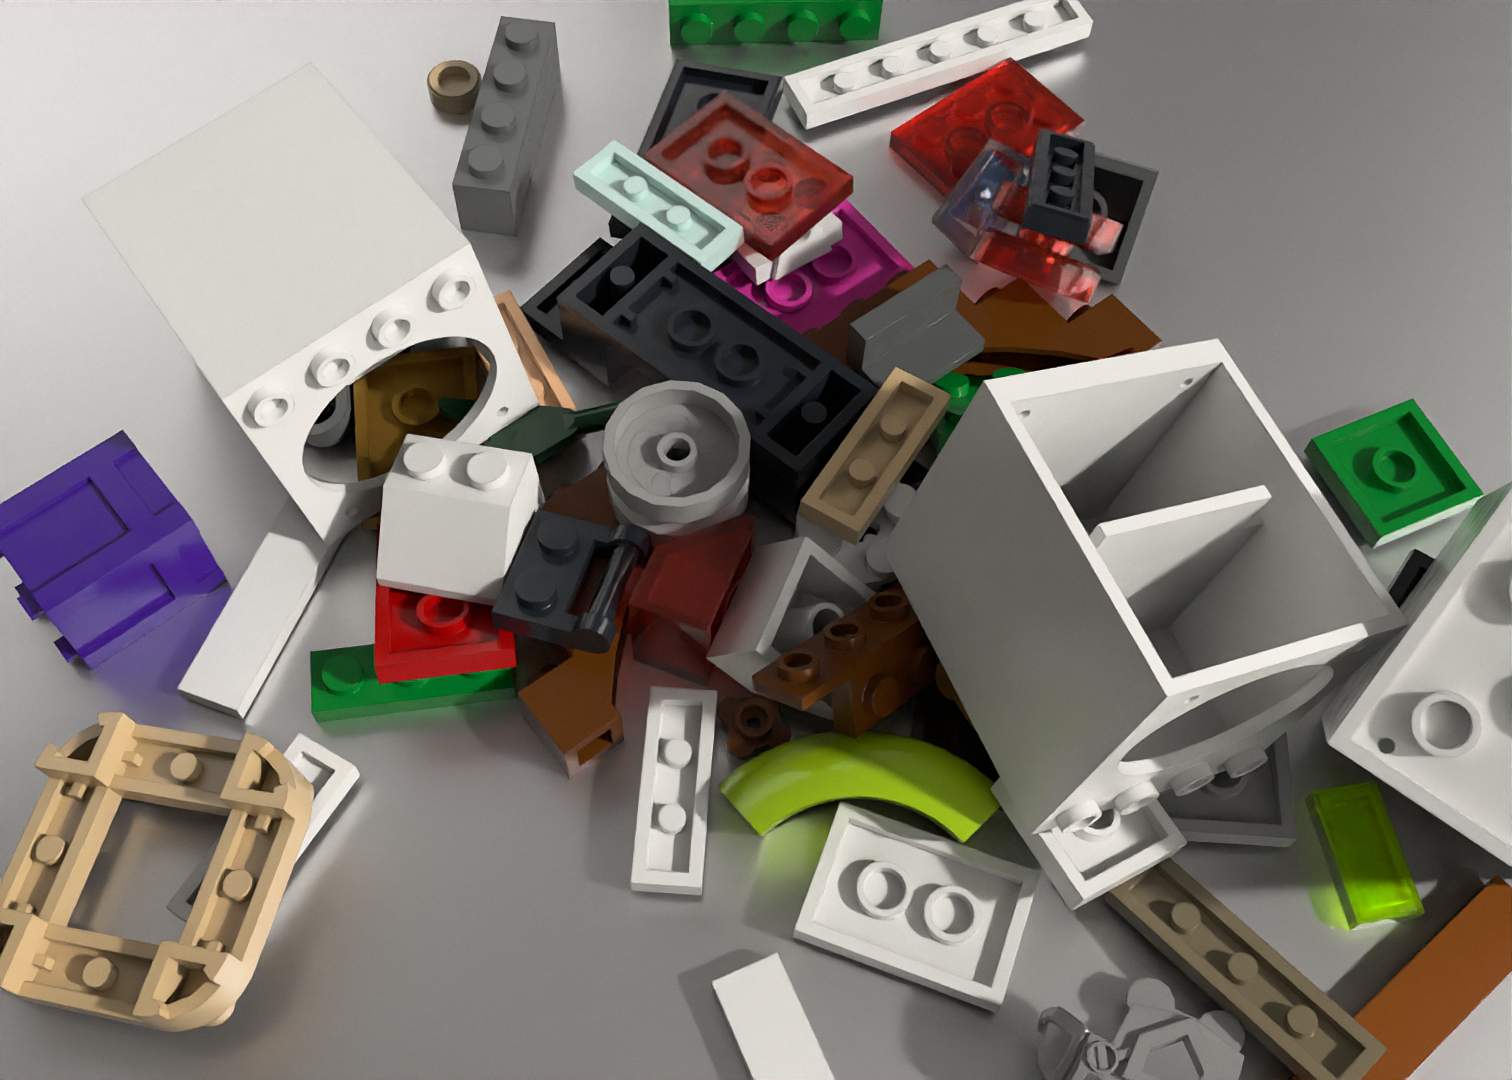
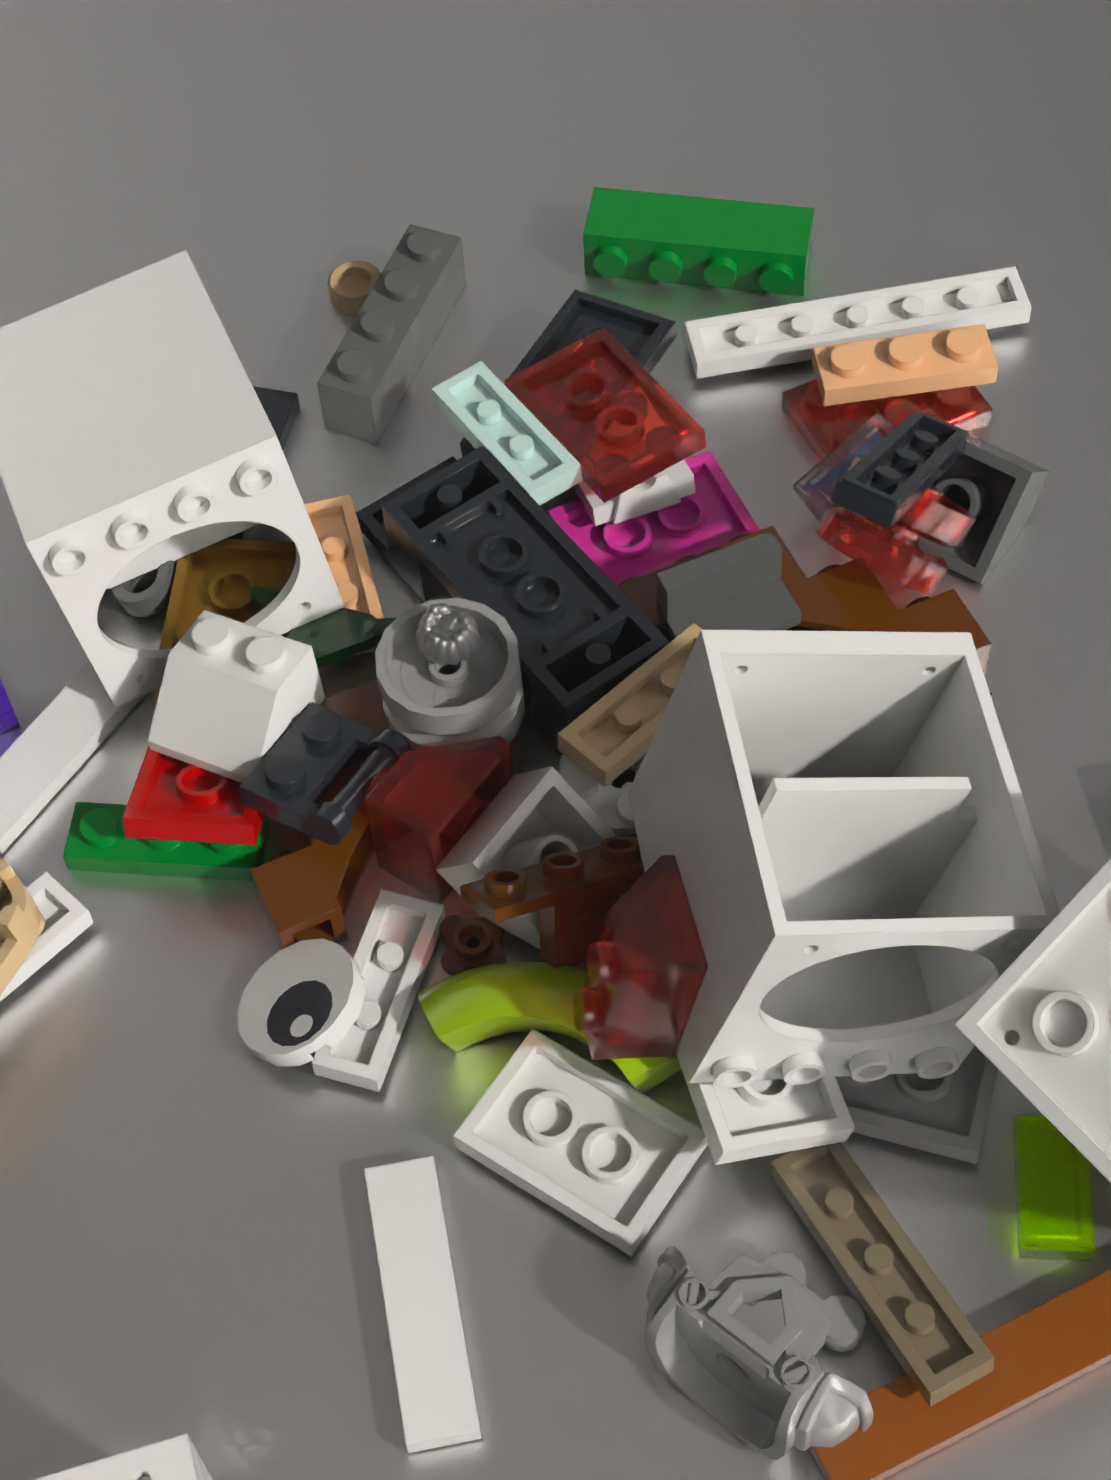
camera: 20 degrees right, 5 degrees down
none -> white tile [237,938,366,1067]
none -> flat silver piece [416,603,480,665]
none -> clear red slope [573,855,708,1060]
none -> light nougat plate [812,324,998,406]

